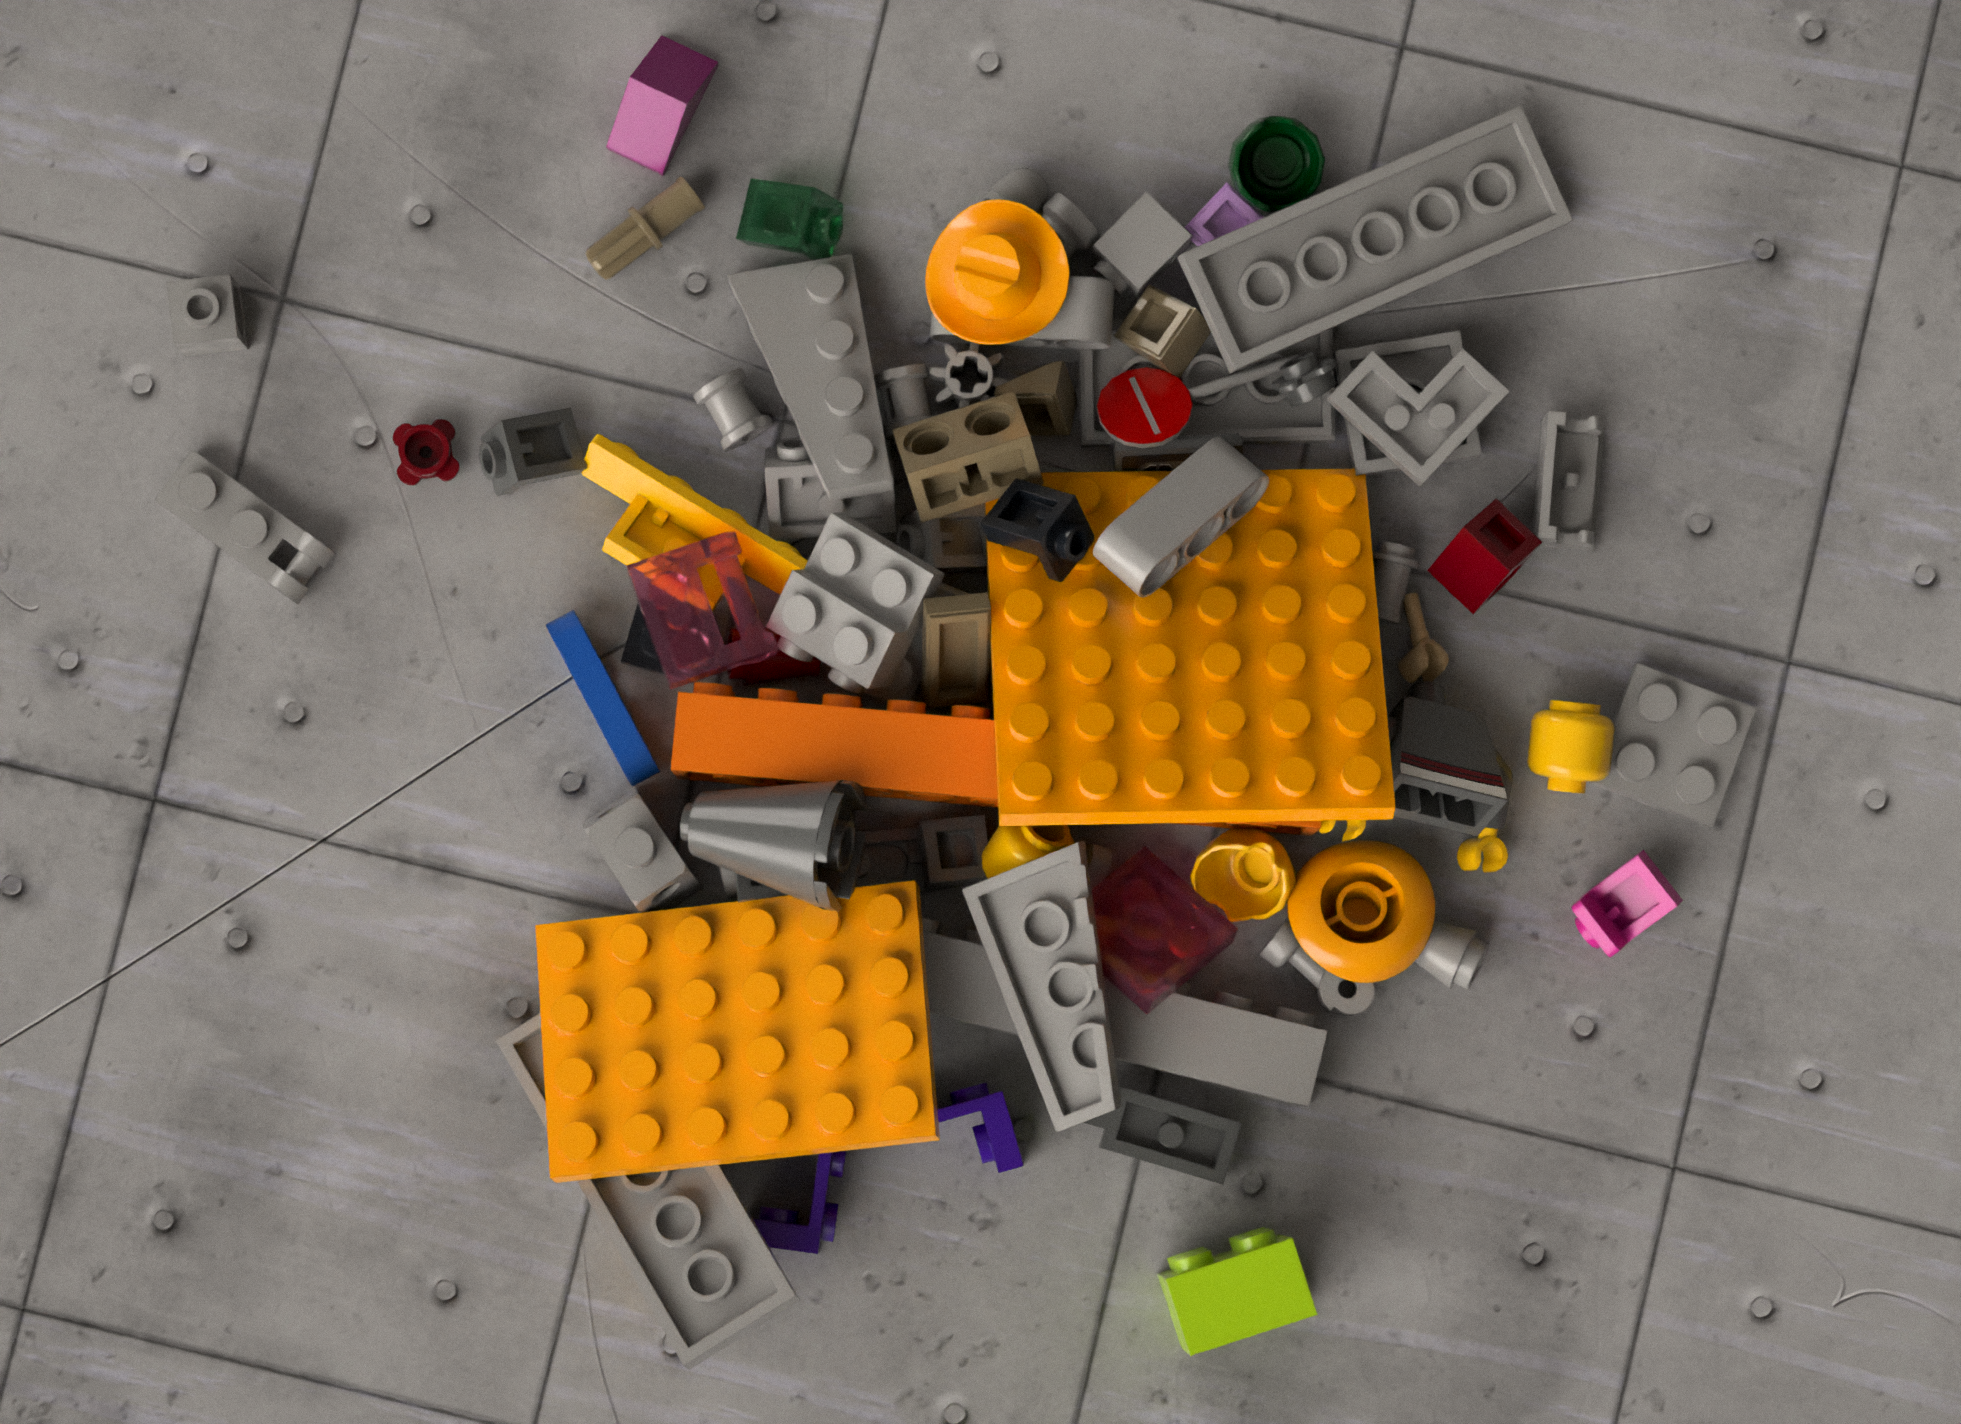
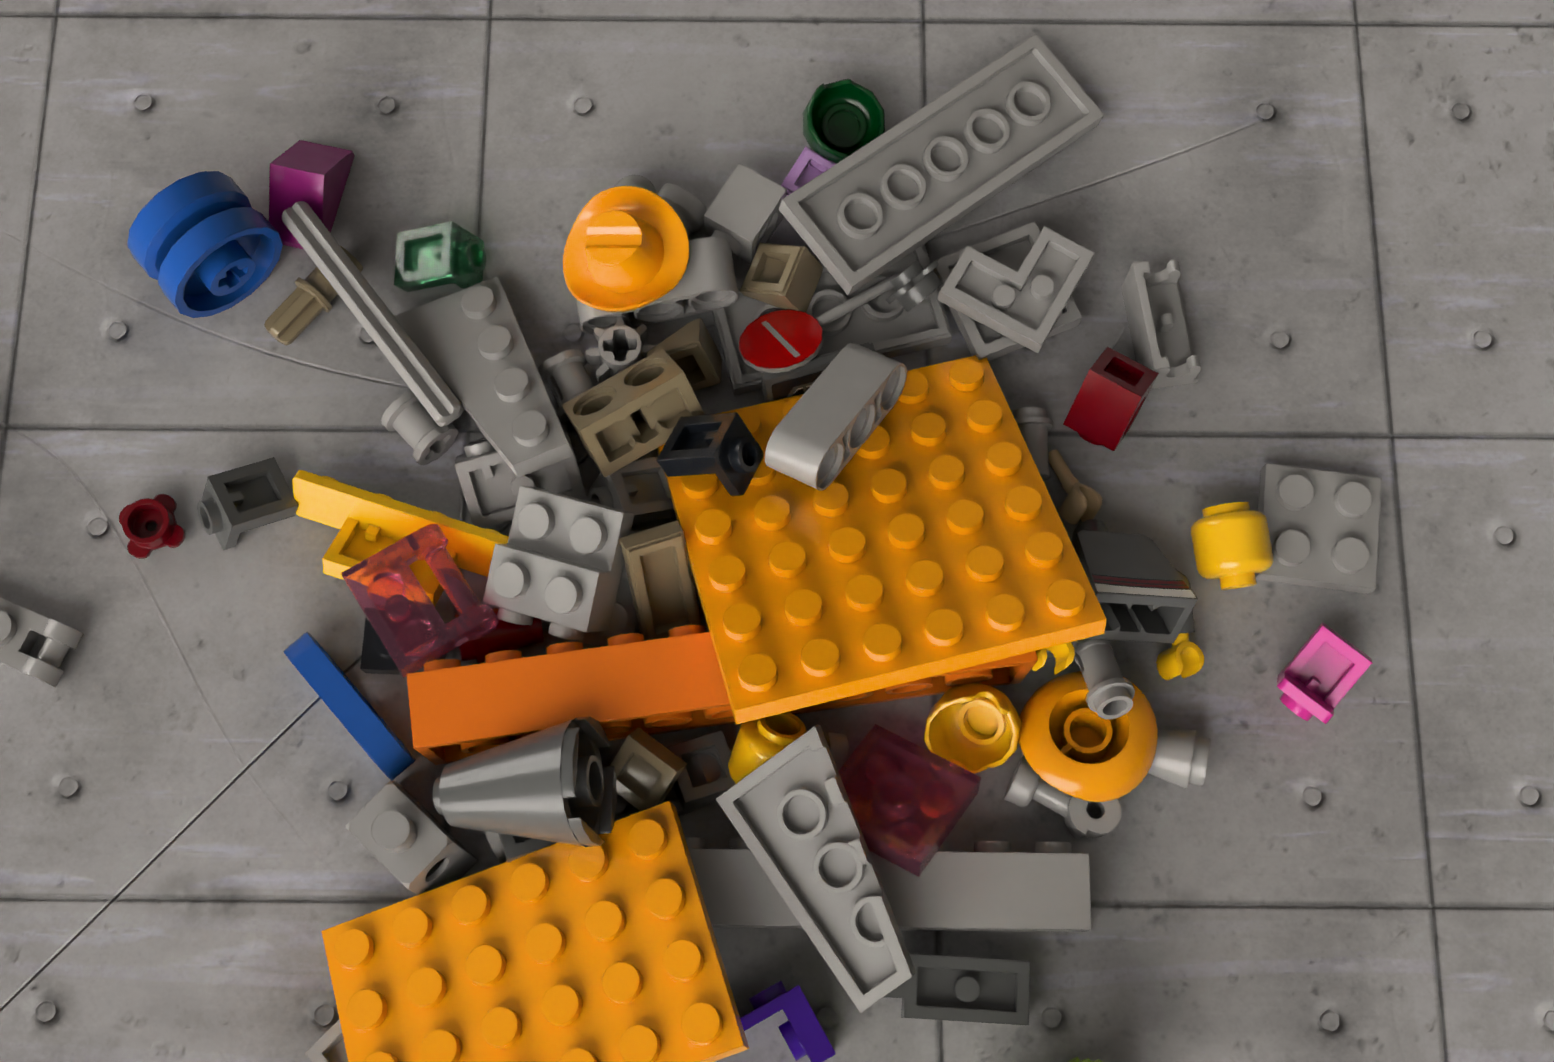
camera: 10 degrees left, 10 degrees down
none -> blue wheel [127,171,283,318]
none -> light grey axle [282,201,464,427]
none -> dark tan plate [610,727,687,811]
none -> light grey pin [1074,639,1135,719]

